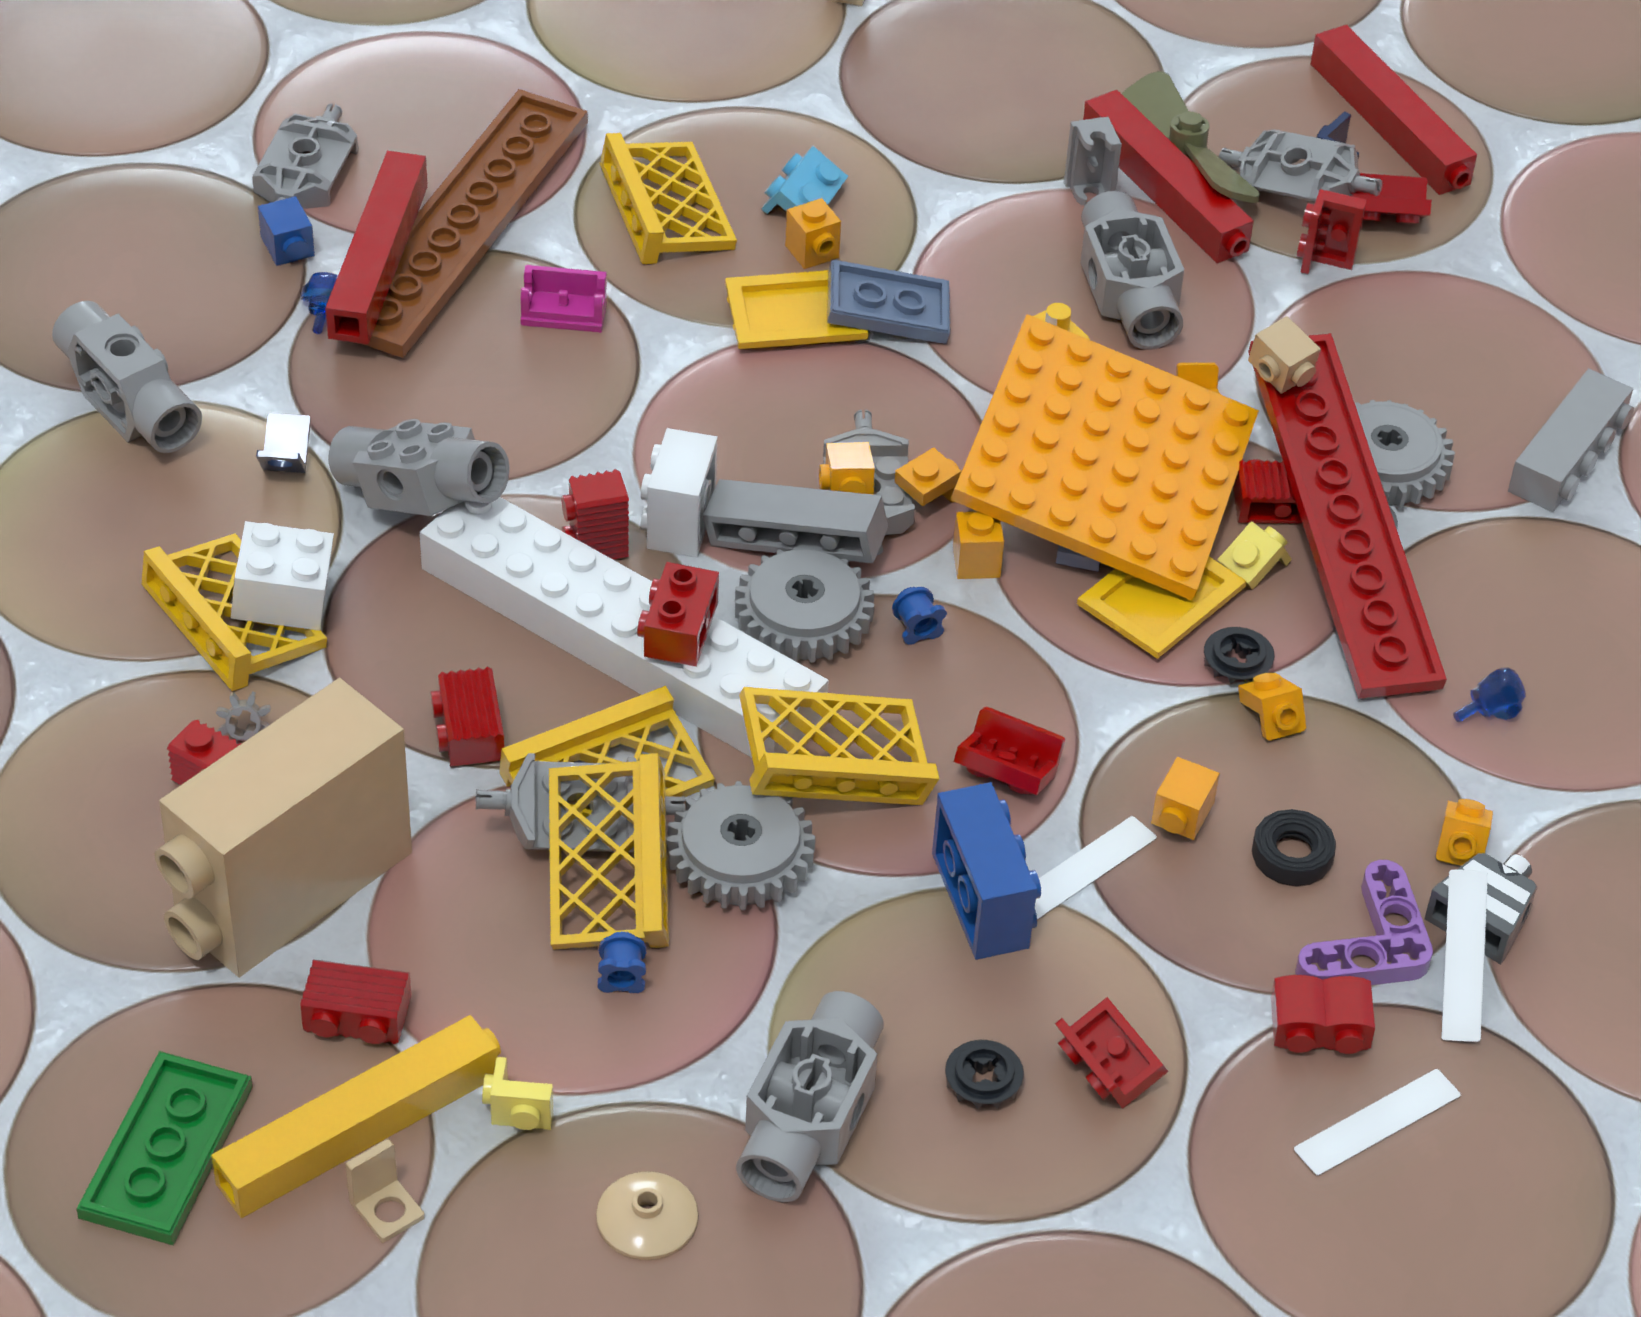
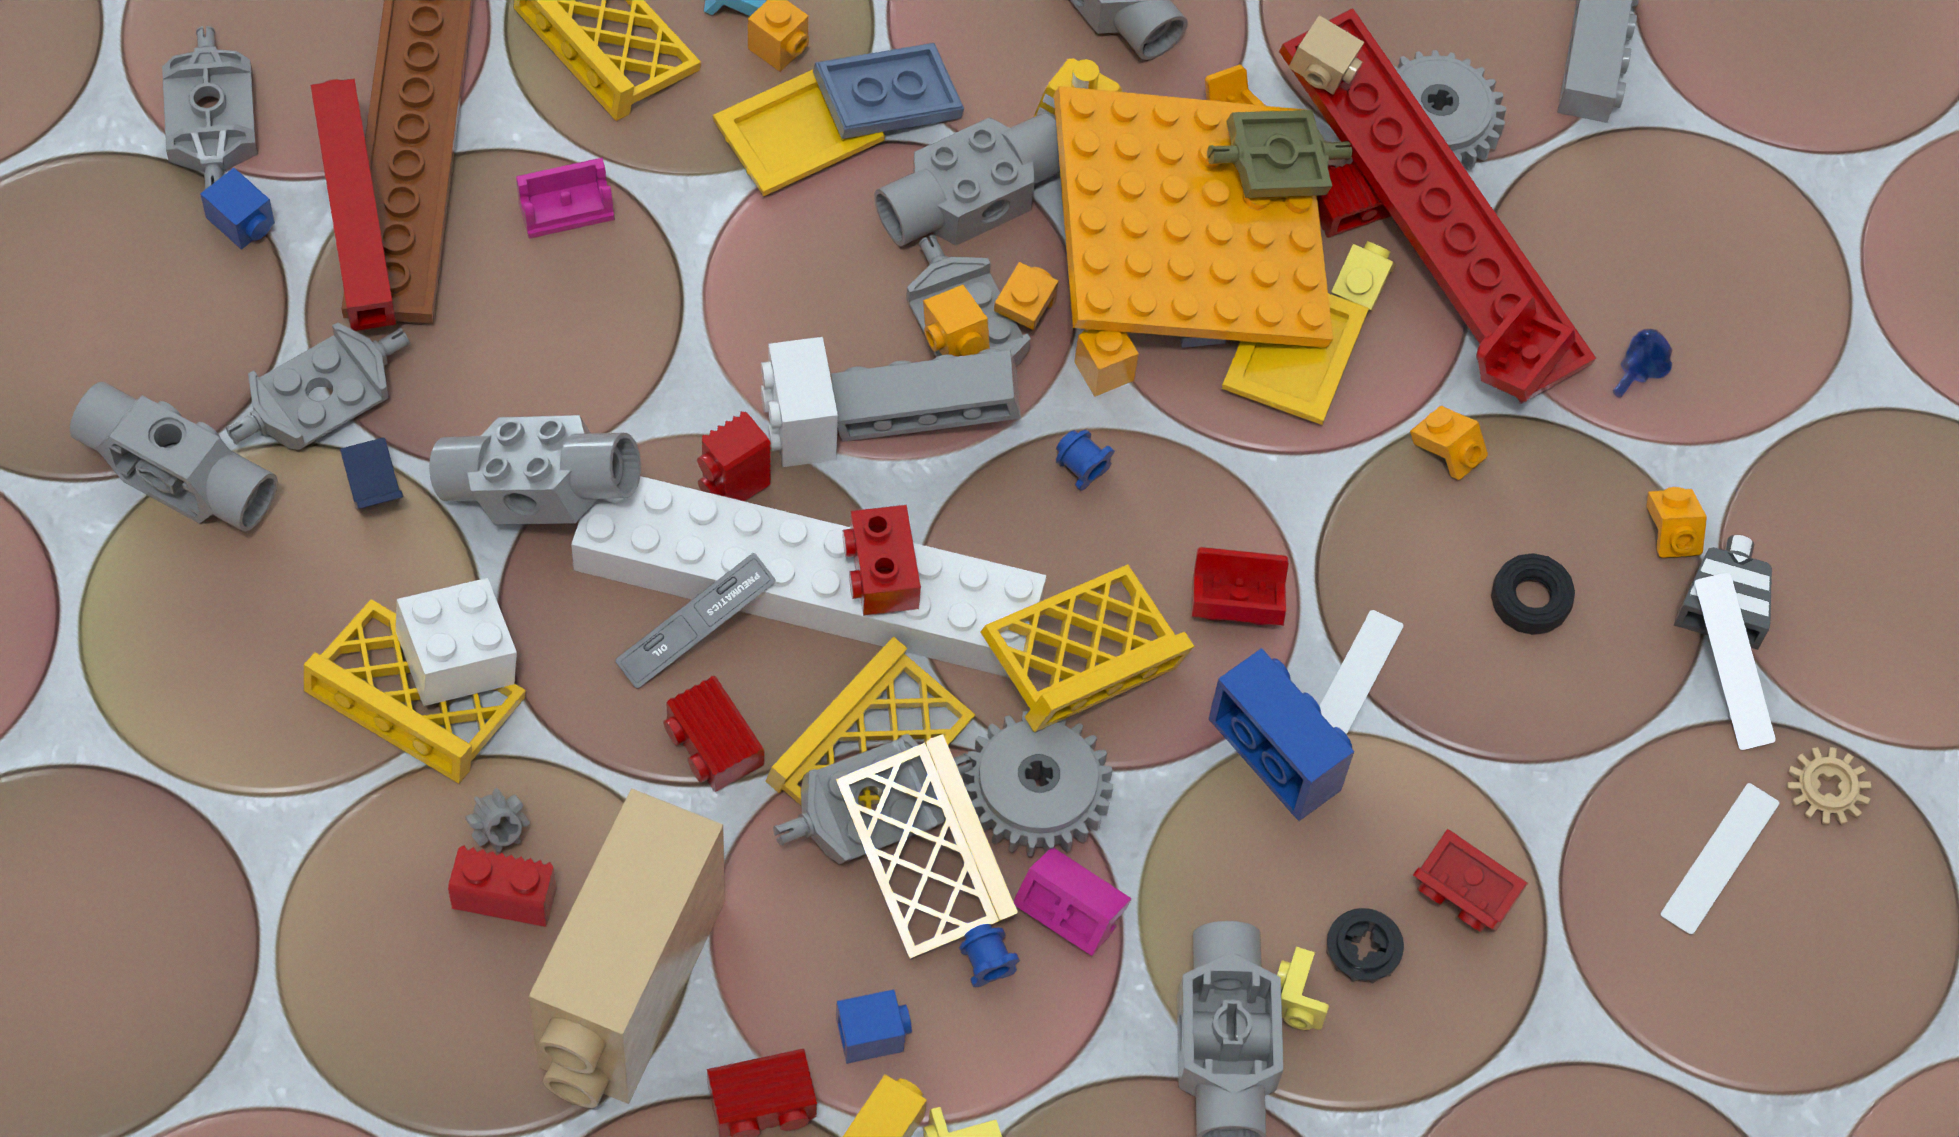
camera: 25 degrees left, 15 degrees up
clear blue piece [301,272,338,334] -> none
light grey gear [735,547,874,663] -> none
light orange brick [1151,757,1220,840] -> none
black gear [1203,627,1275,684] -> none
red brick [1271,975,1375,1054] -> none
medium lavender beam [1295,860,1433,985] -> none
none -> light grey plate [226,322,410,450]
none -> flat silver sticker [616,553,776,688]
none -> blue brick [836,989,912,1064]
none -> light grey brick [874,113,1060,246]
none -> dark pink hinge [1013,848,1132,956]
none -> olive plate [1207,110,1352,198]
none -> light yellow bracket [1277,946,1329,1030]
none -> red bracket [1476,294,1576,402]
none -> tan gear [1787,747,1871,825]

